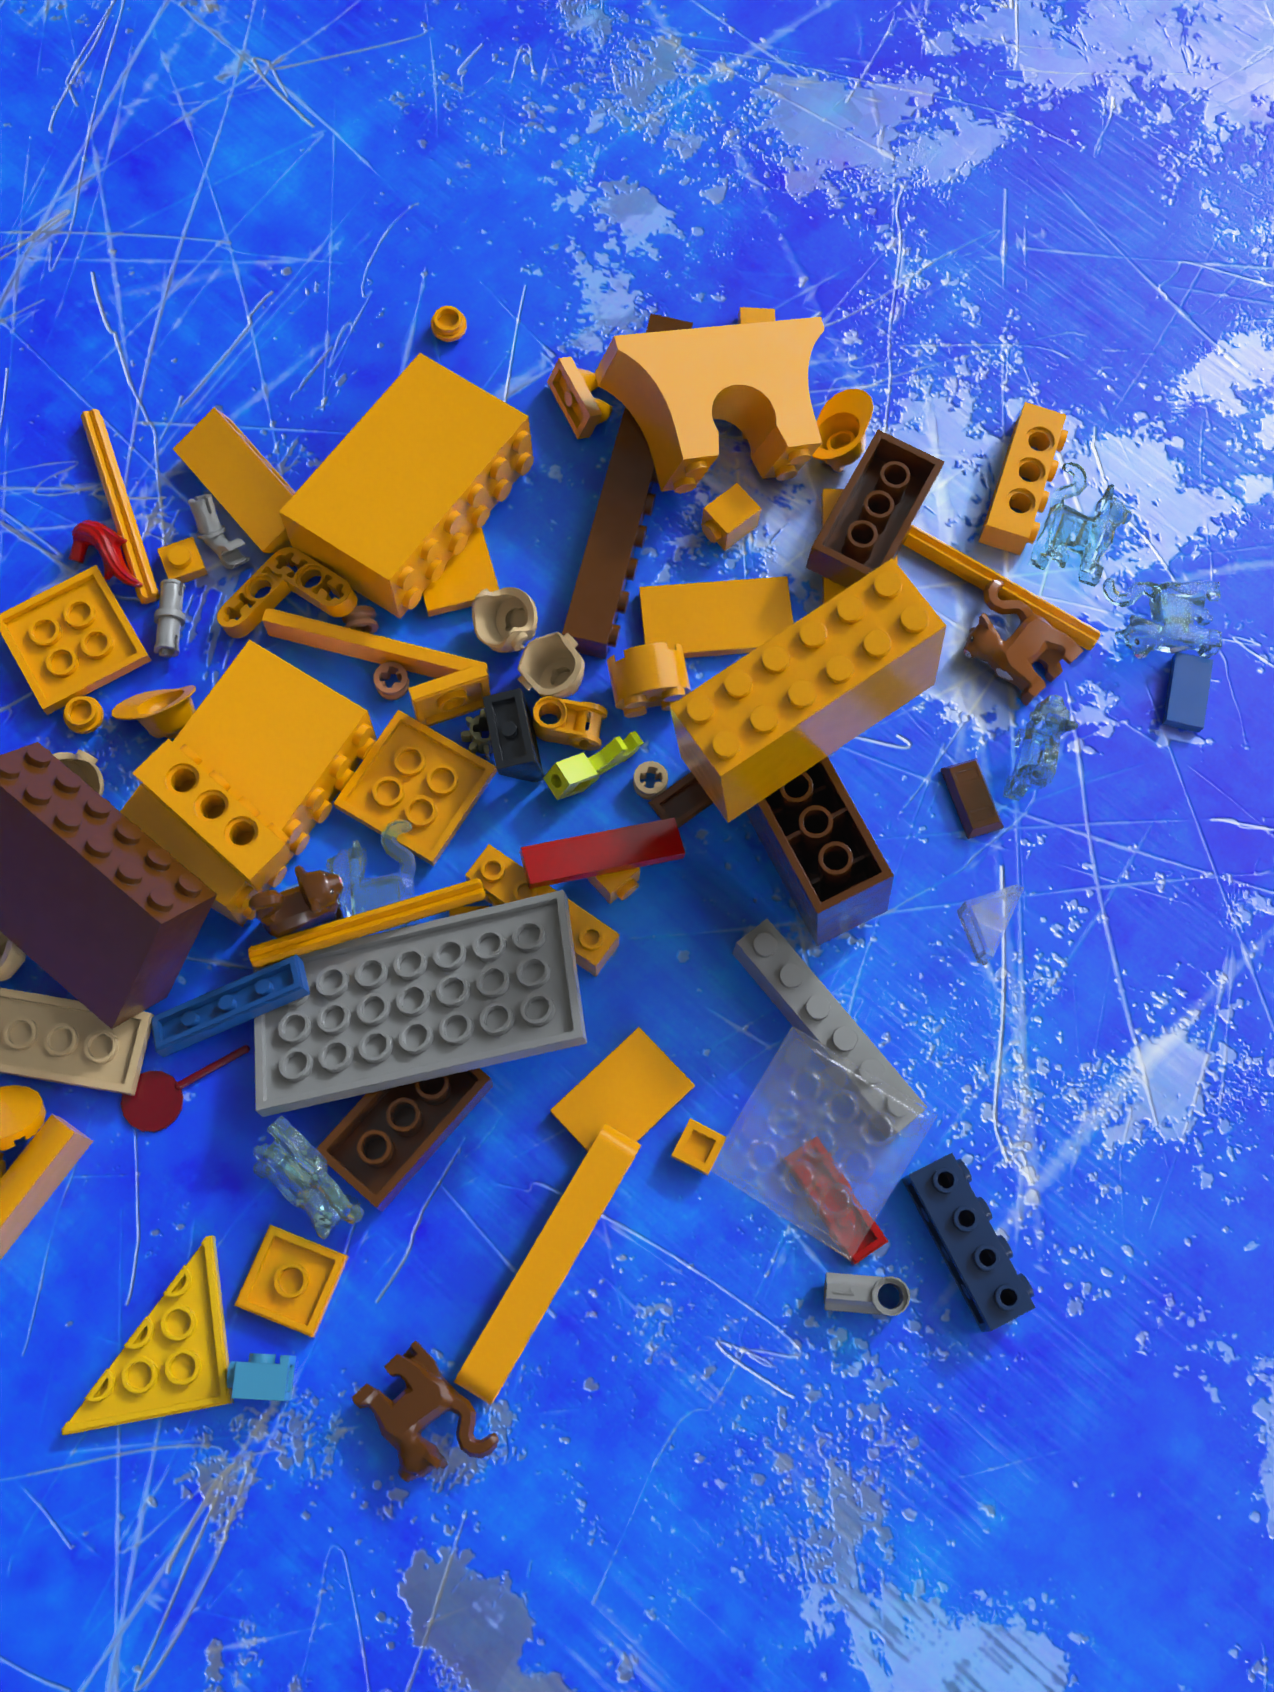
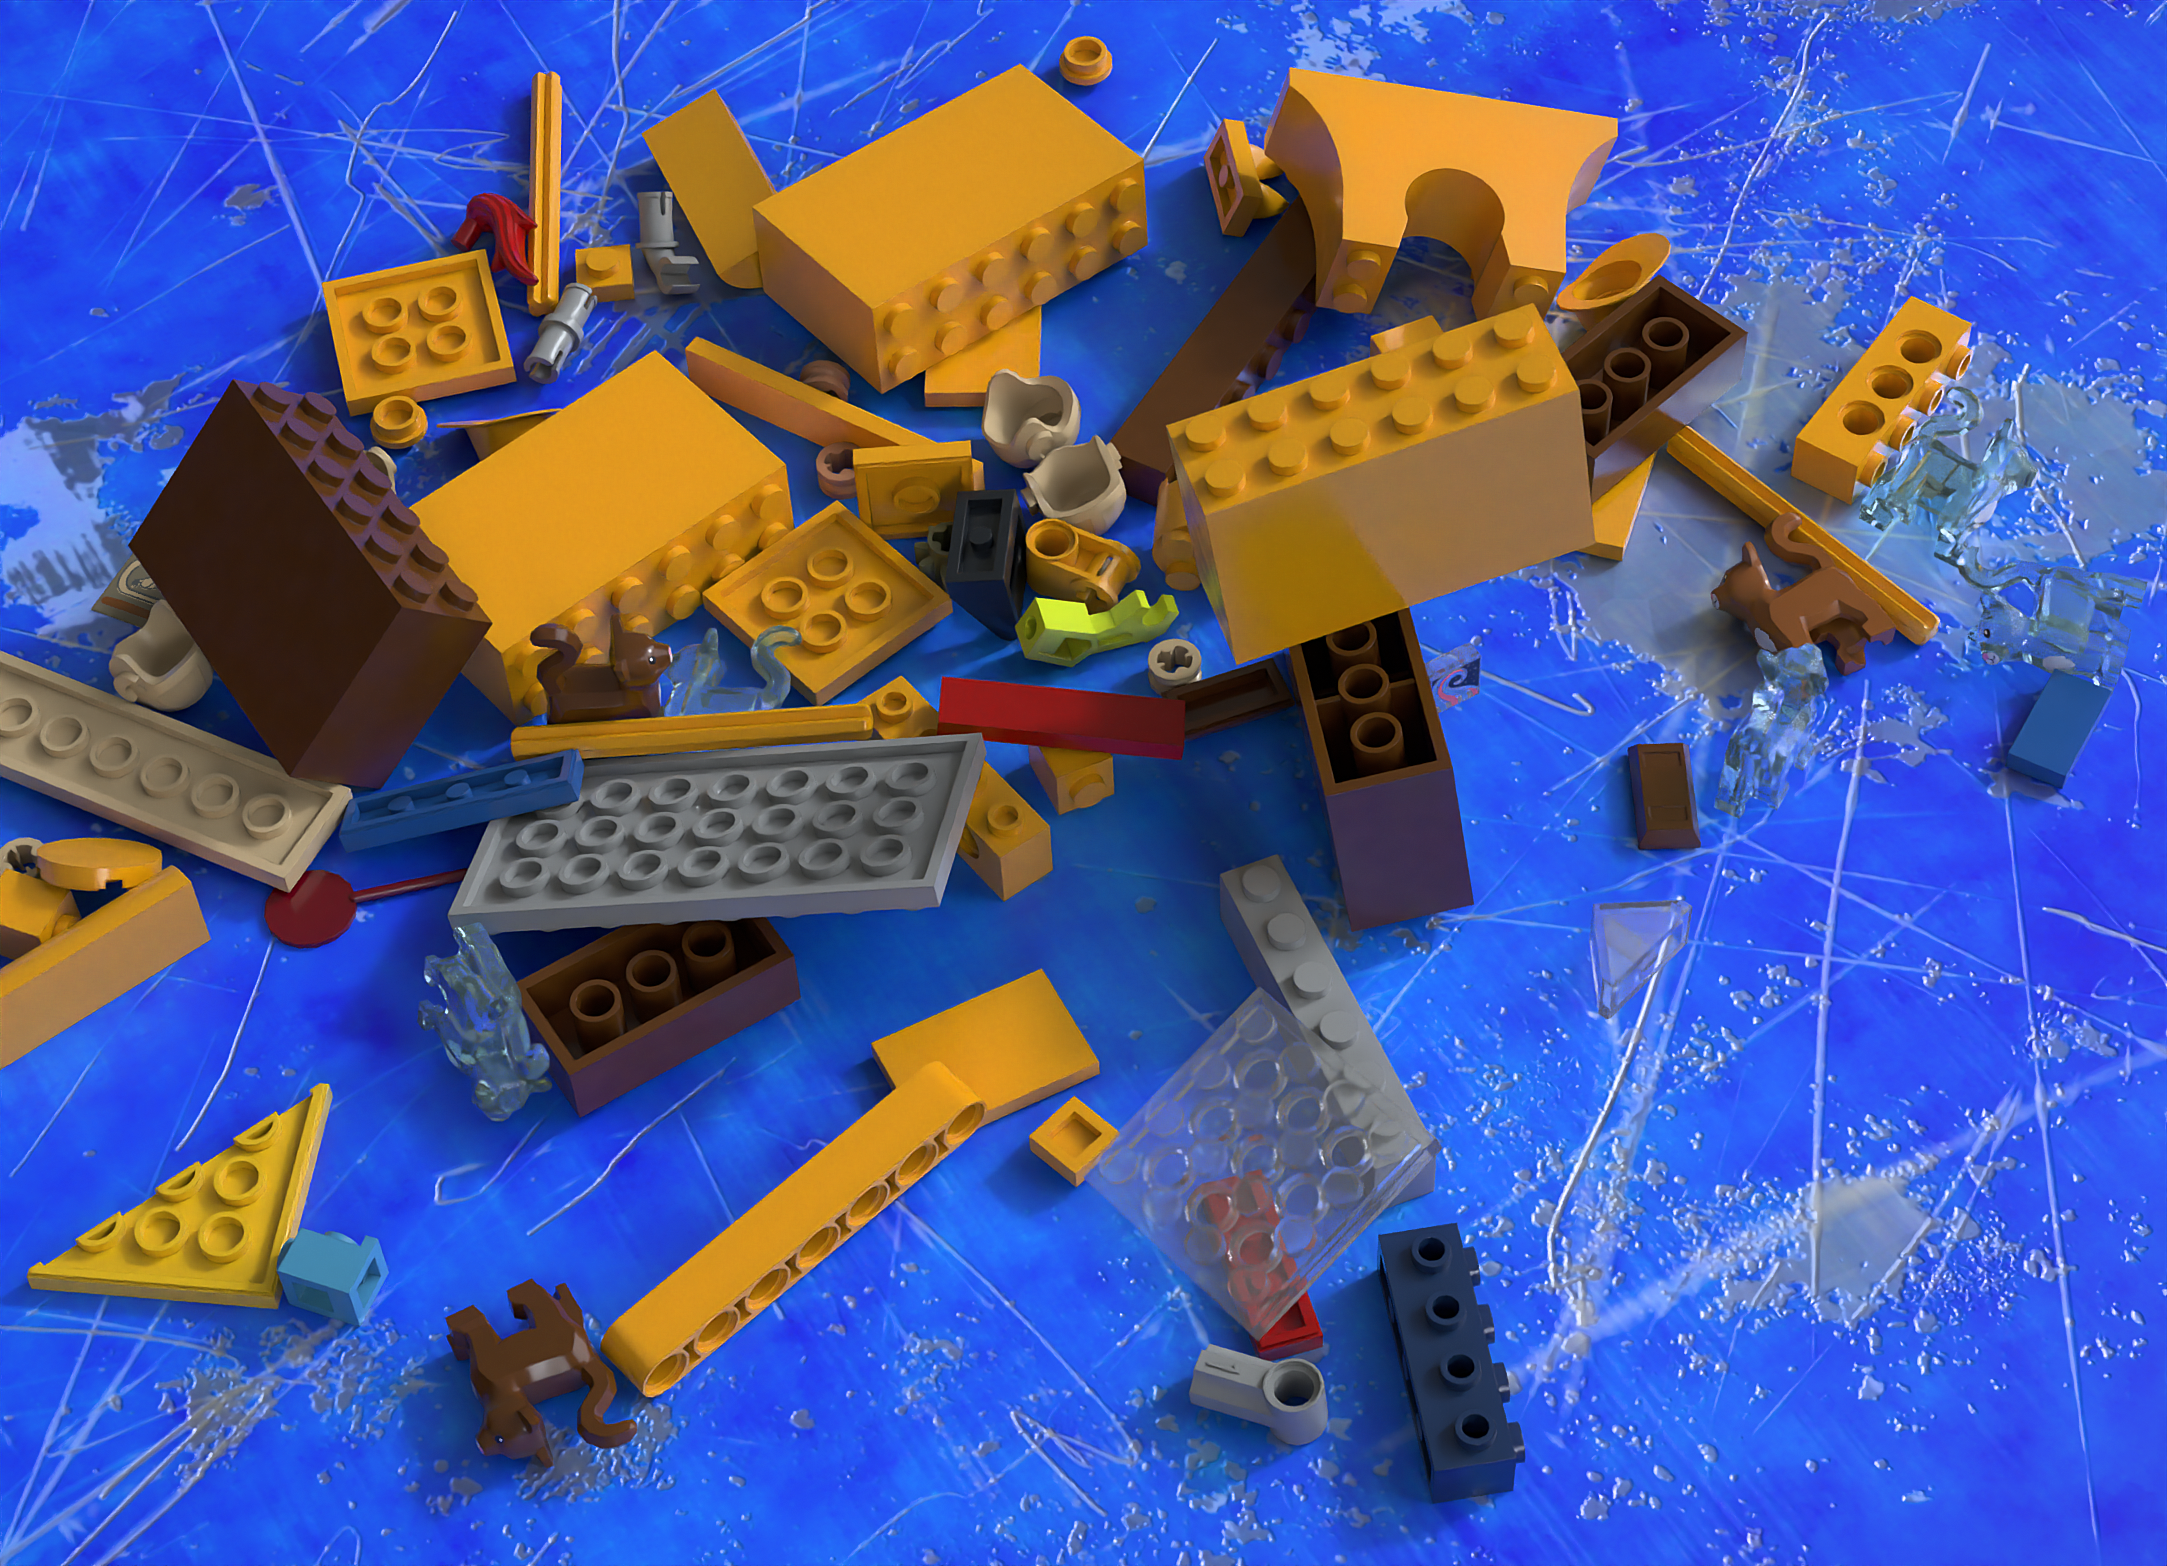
camera: 25 degrees right, 20 degrees down
light orange brick [132,738,293,891] -> none
light orange beam [217,547,358,638] -> none
light orange tile [234,1225,349,1338] -> none

